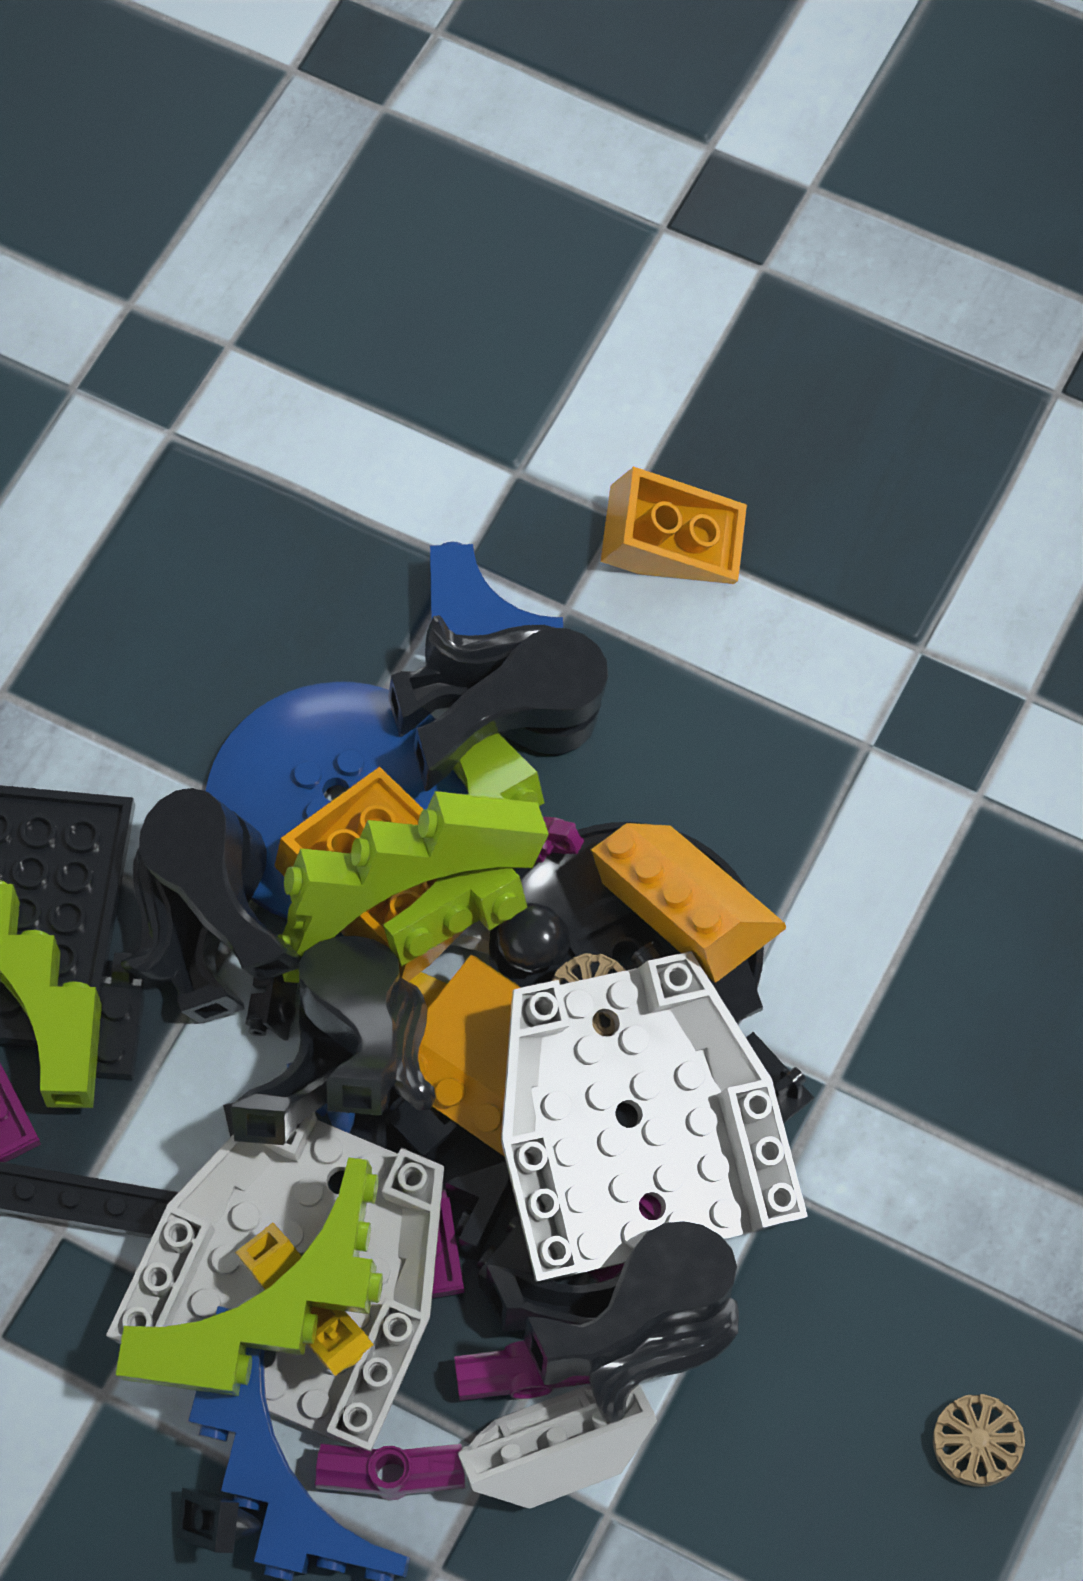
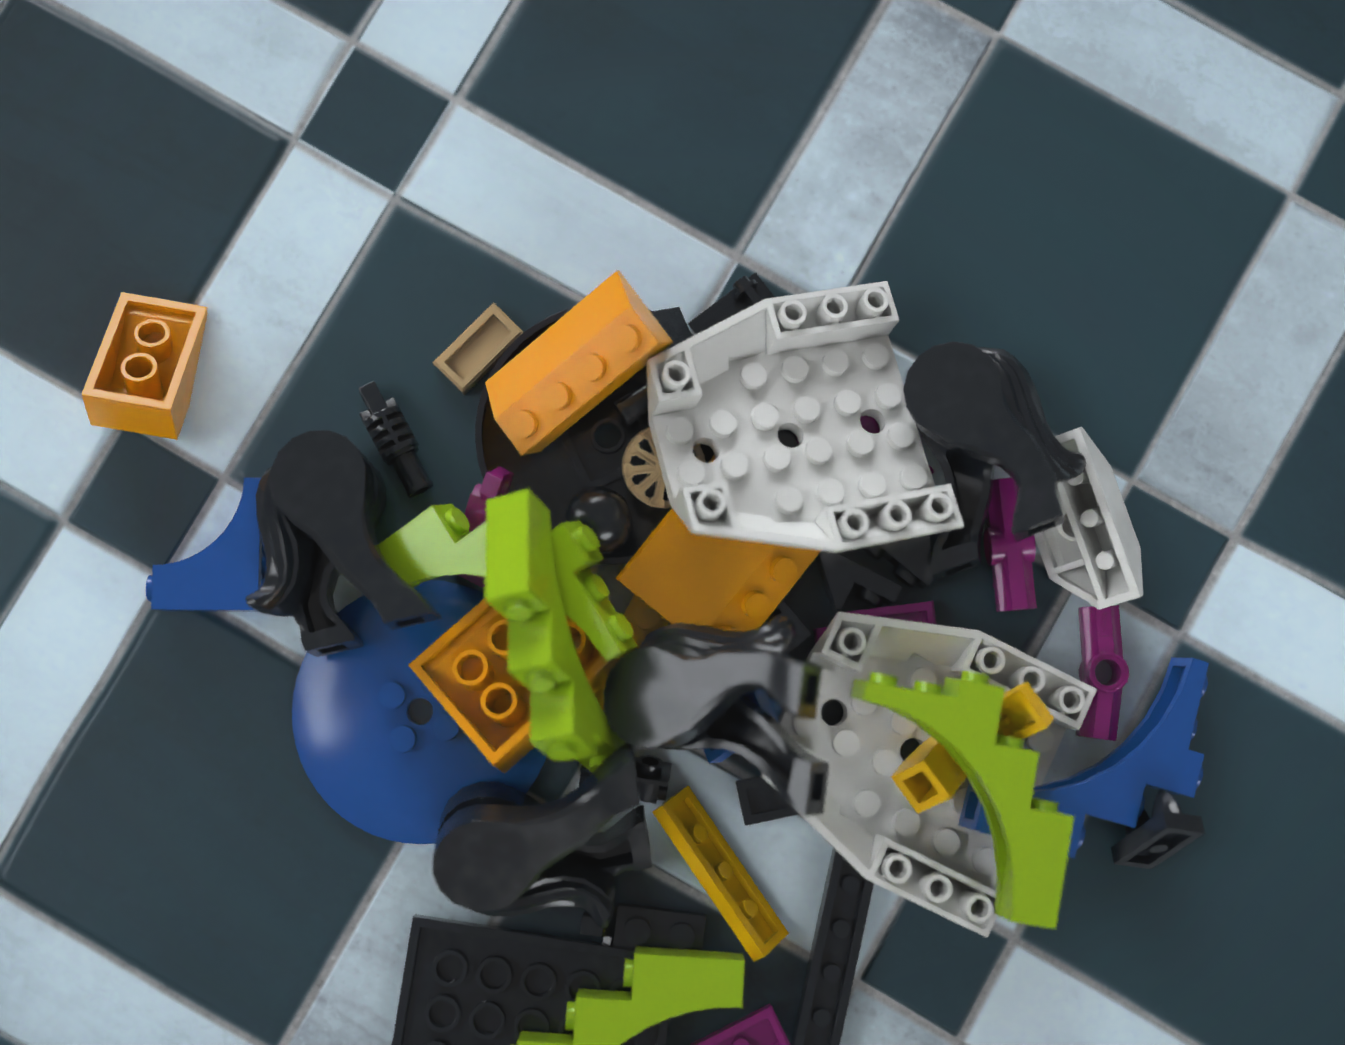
camera: 90 degrees left, 20 degrees up
tan wheel [933,1394,1025,1487] -> none
none -> black hinge [359,381,433,498]
none -> tan tile [432,303,524,395]
none -> yellow plate [652,786,789,962]

